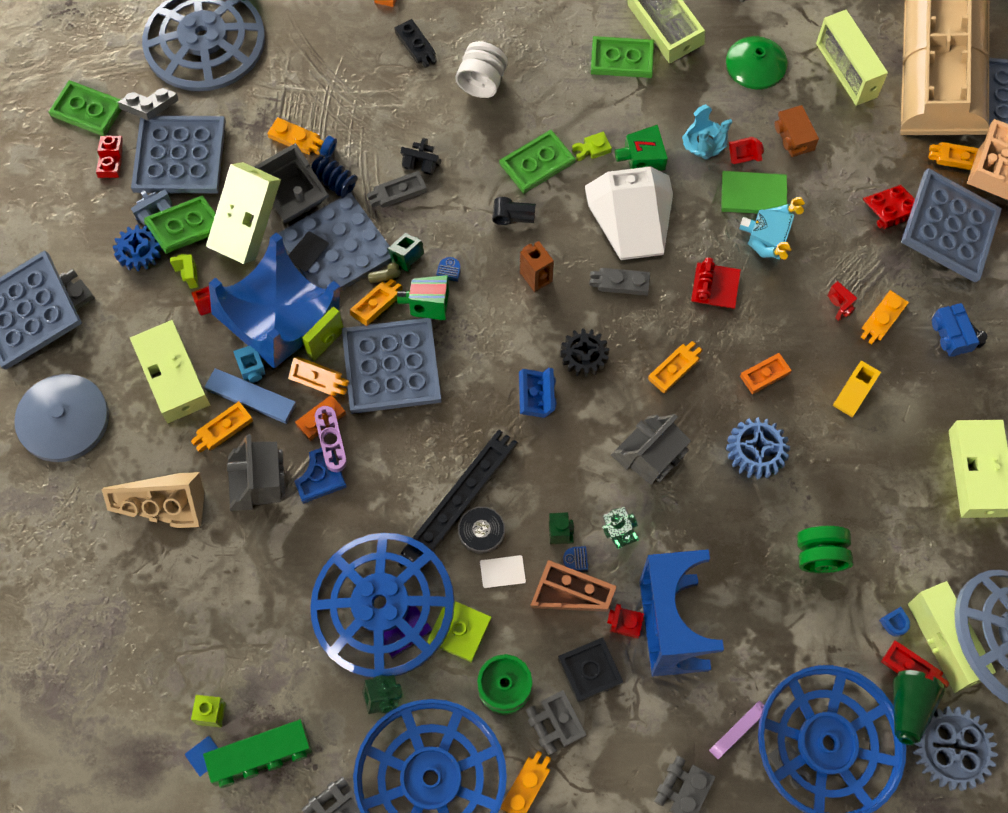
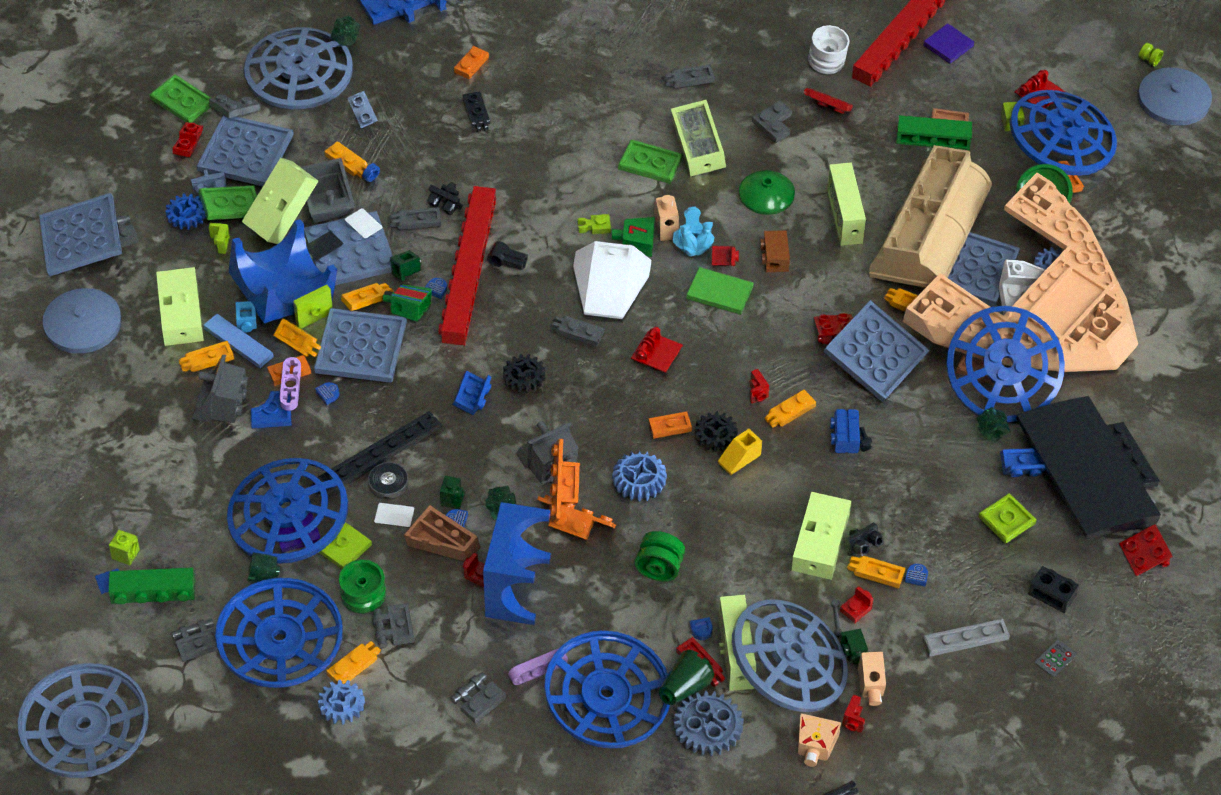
camera: 15 degrees right, 15 degrees down
tan wedge [102,472,205,528] -> none
red slope [192,286,211,316] -> none
dark blue piece [311,156,358,198] -> none
olive arm [368,263,401,284] -> none
white wheel [456,42,507,98] -> none
bright green tile [499,130,576,194] -> none
dark orange brick [520,241,554,292] -> none
black plate [558,637,623,703] -> none
light orange hinge [648,341,703,394] -> none
medium azure torso [739,197,805,260] -> none
none -> blue tile [315,382,339,405]
none -> white sticker [345,208,383,239]
none -> sand blue hips [347,91,378,129]
none -> red brick [438,186,496,346]
none -> orange bracket [537,494,616,540]
none -> orange bracket [549,439,580,522]
none -> light nougat torso [654,195,679,241]
none -> black gear [694,411,738,451]

